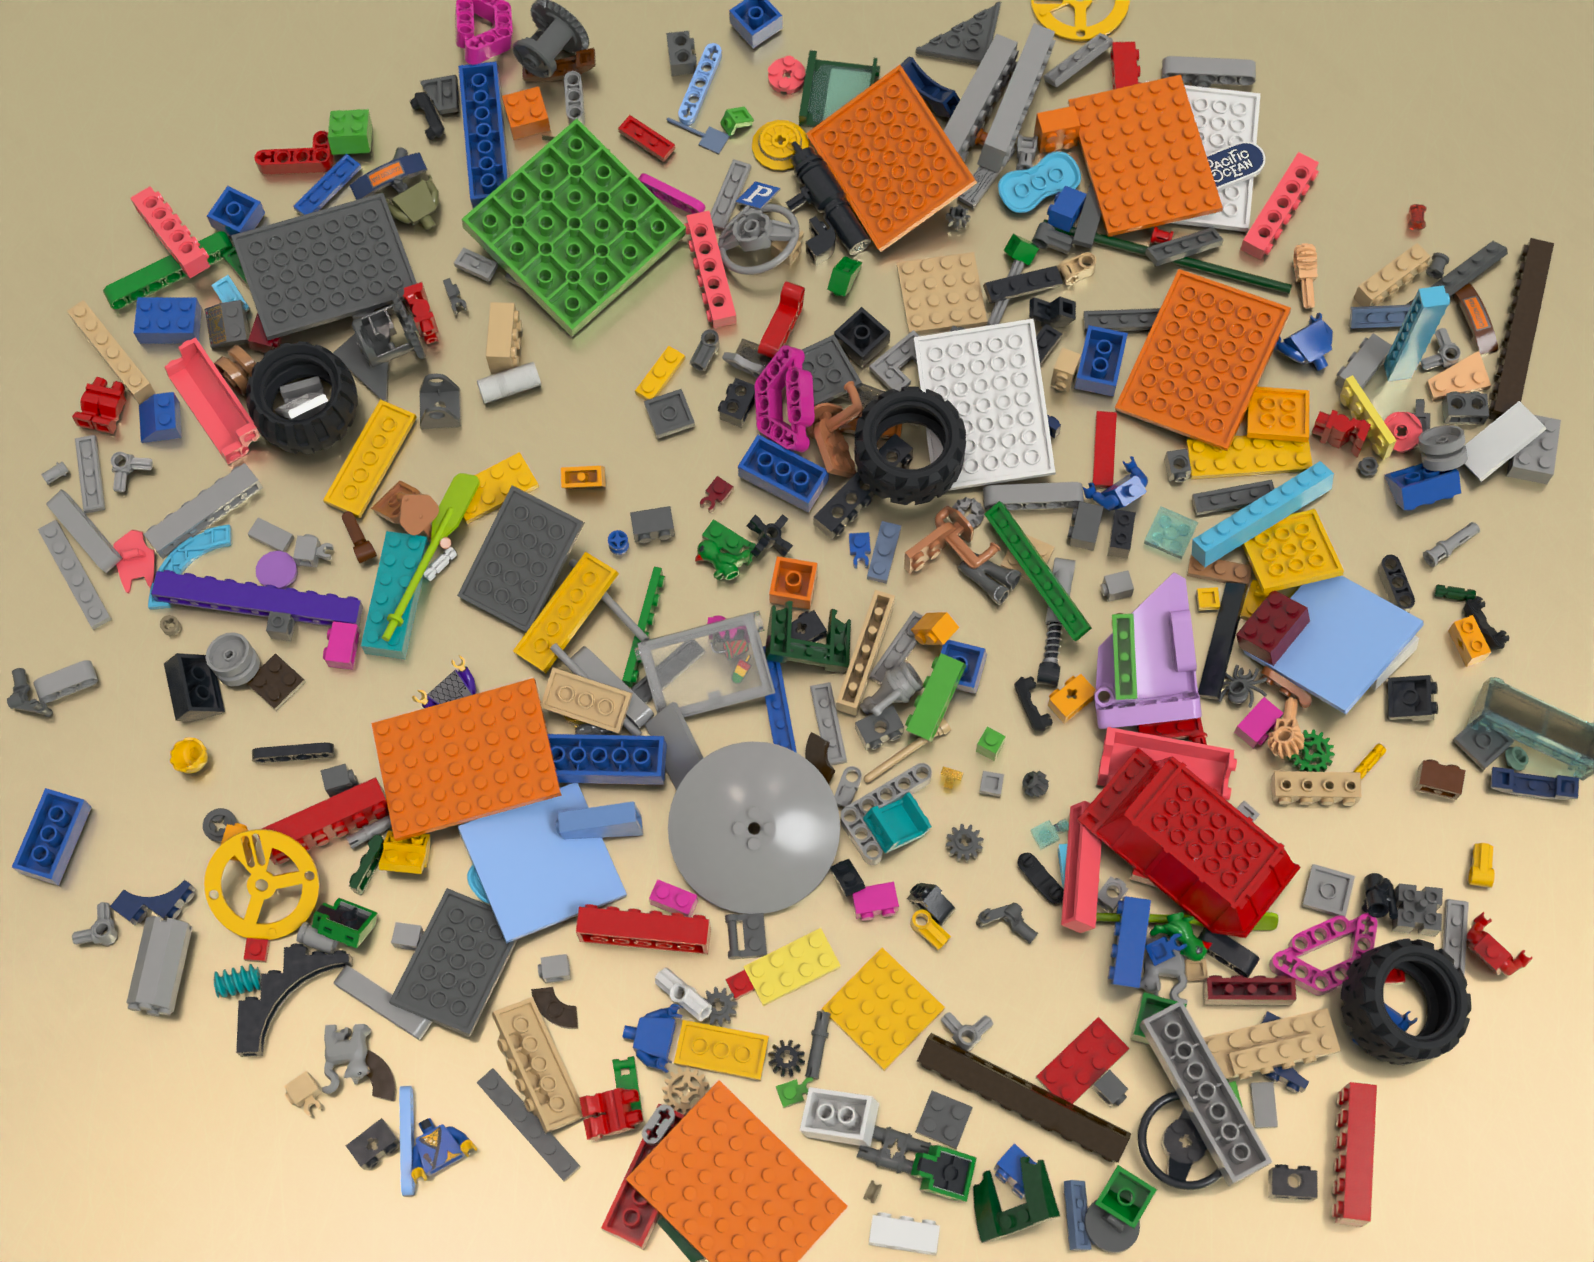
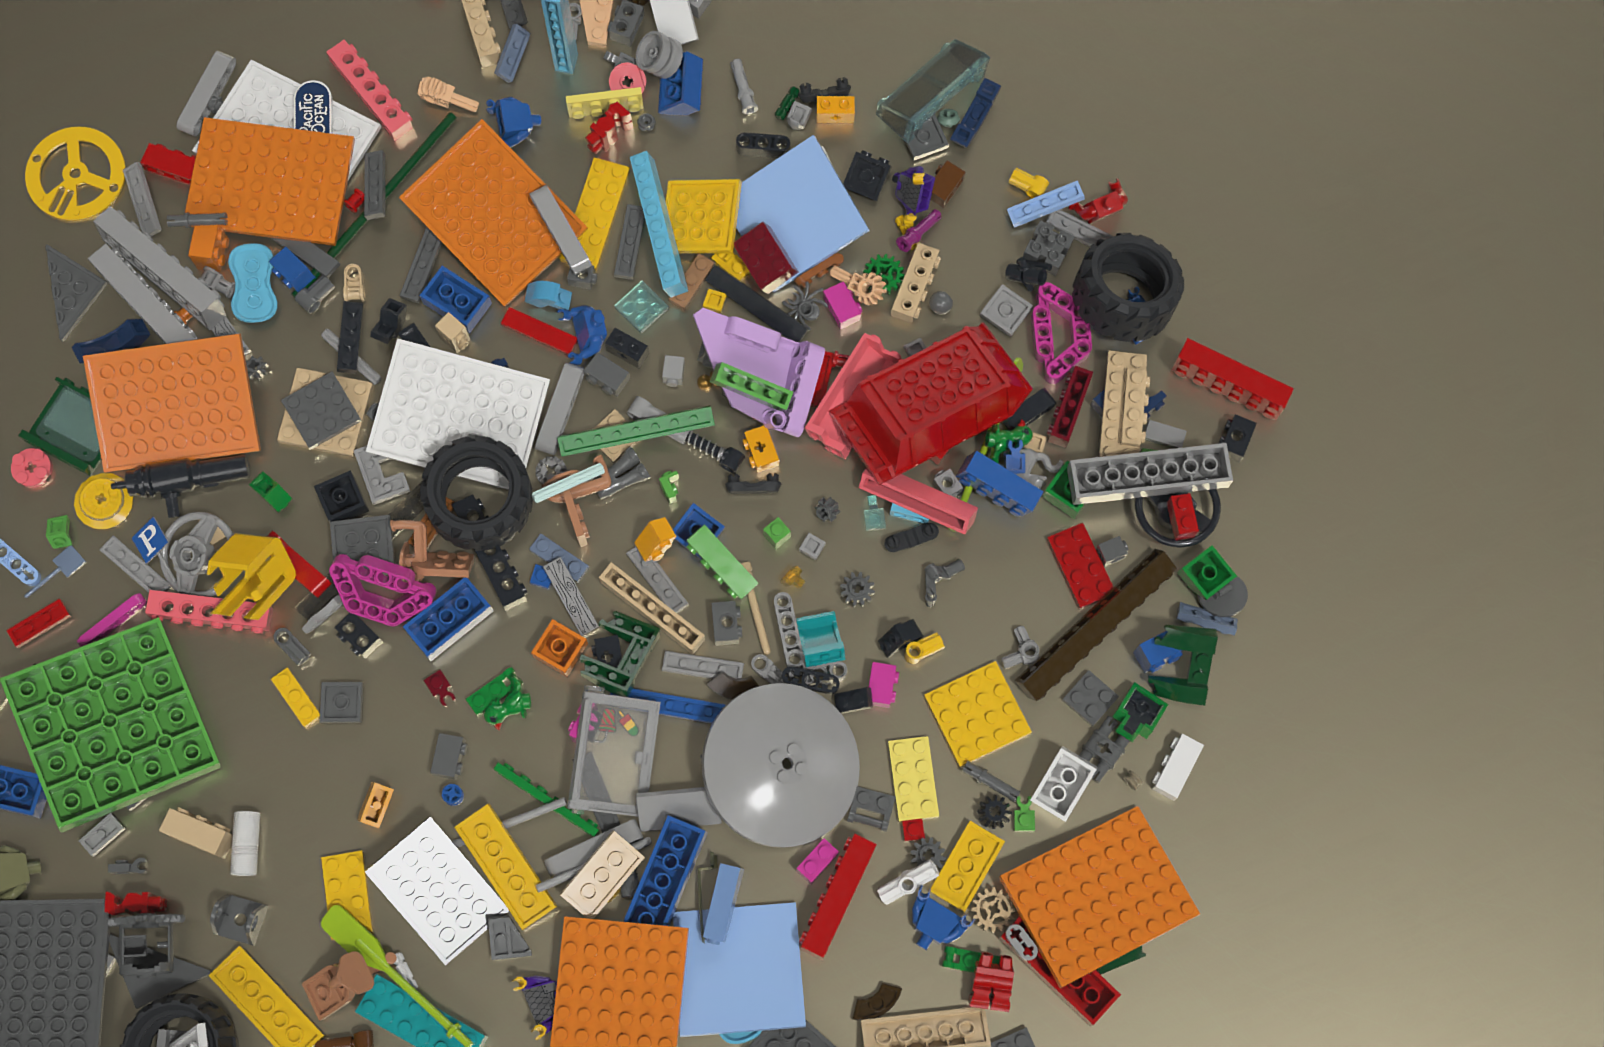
camera: 75 degrees left, 5 degrees up
light grey brick [538,954,571,983] -> none
black pin [746,514,793,558] -> none
black brick [806,216,835,265] -> none
light grey piece [860,661,923,717] -> none
green panel [1003,233,1039,265] -> none
light orange plate [1247,386,1310,442] -> none
light grey brick [1336,333,1392,389] -> none
none -> dark grey pin [167,212,228,228]
none -> yellow piece [207,533,296,620]
none -> dark grey plate [281,371,362,450]
none -> dark grey wing [488,915,532,960]
none -> dark azure brick [525,281,572,310]
none -> light grey beam [529,185,592,275]
none -> light aqua axle [532,463,605,503]
none -> light grey tile [543,557,599,636]
none -> bright green bracket [659,471,679,504]
none -> olive piece [698,851,718,944]
none -> black beam [782,667,840,694]
none -> light grey plate [786,101,813,130]
none -> torso [892,166,935,227]
none -> magenta pin [896,209,942,252]
none -> dark grey piece [929,291,953,315]
none -> light blue plate [1007,180,1085,228]
none -> red brick [1167,493,1199,540]

